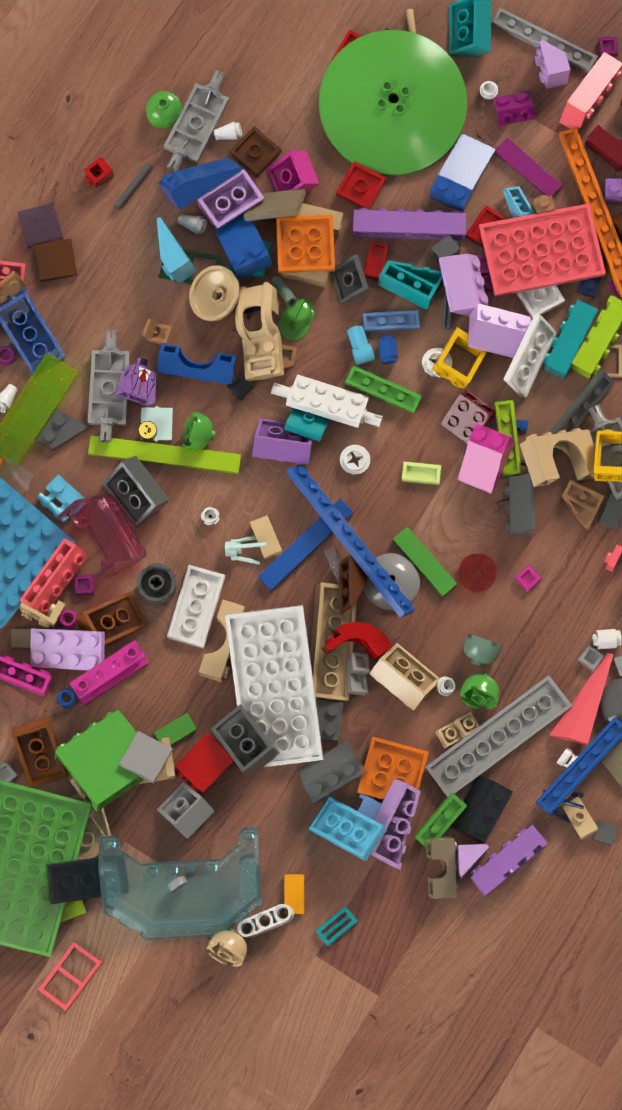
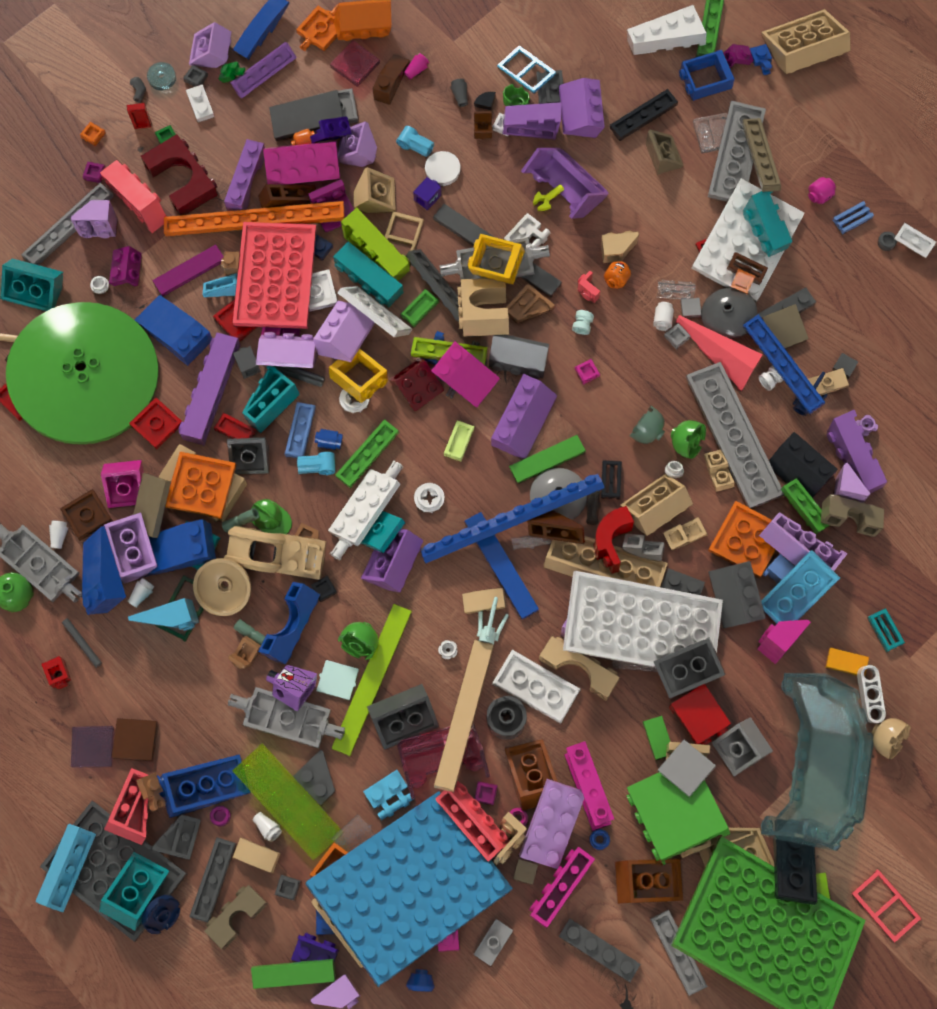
camera: 75 degrees left, 5 degrees down
light yellow tile [138,421,157,441] -> none
light grey tile [168,876,188,893] -> none
clear red plate [458,554,497,593] -> none
none -> sand green piece [234,619,266,645]
none -> bright green tile [400,289,439,328]
none -> tan tile [434,640,494,792]
none -> medium lavender slope [491,374,557,460]
none -> light aqua wheel [572,310,594,335]
none -> clear smoke pin [586,490,601,525]
none -> black tile [601,460,622,499]
none -> tan slope [663,517,707,550]
none -> dark pink slope [758,620,811,664]
none -> lavender plate [856,415,878,437]

